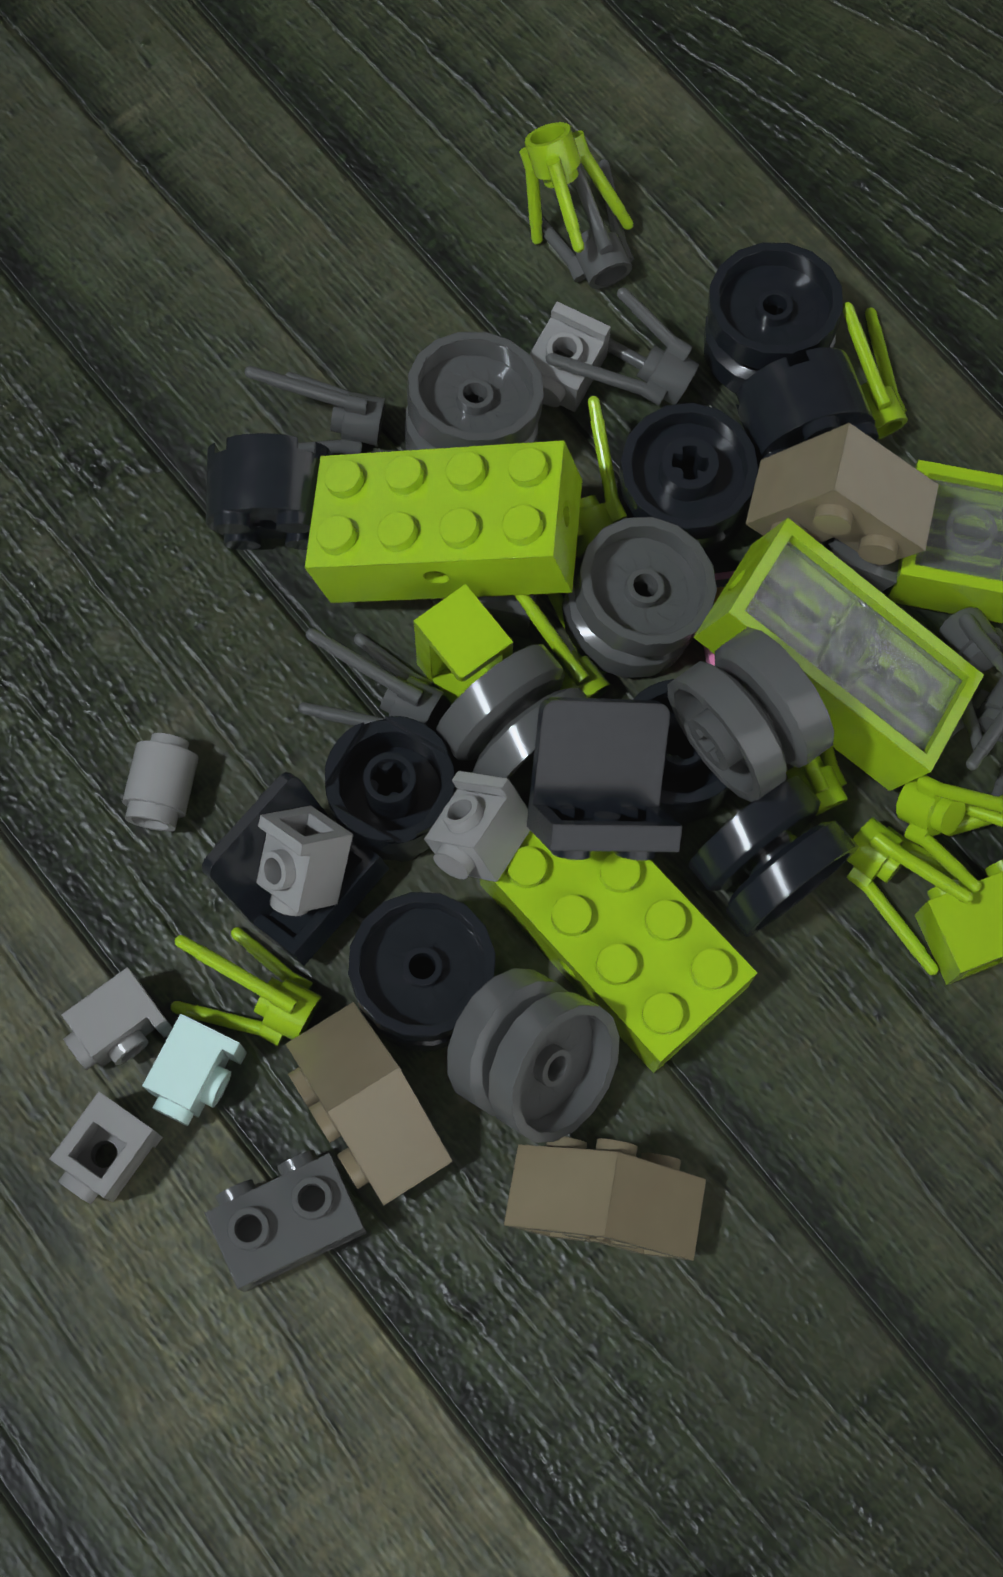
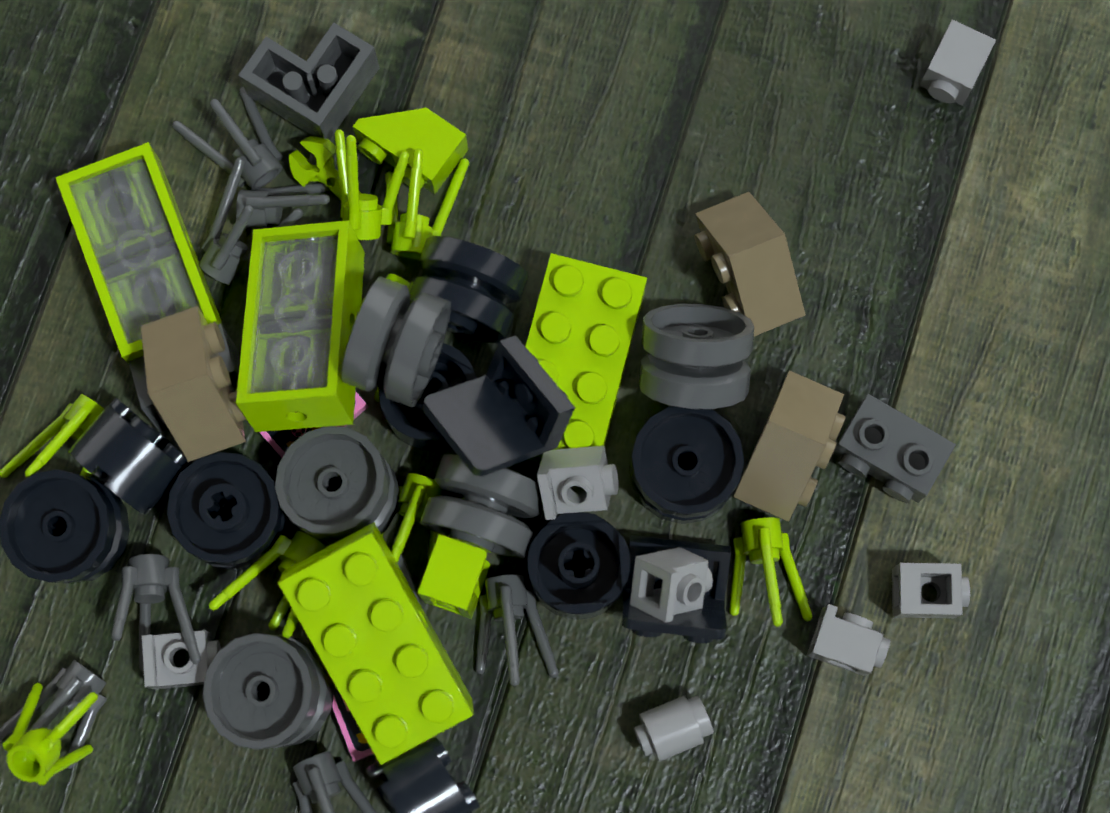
camera: 120 degrees left, 5 degrees up
light aqua brick [142,1014,247,1126] -> none

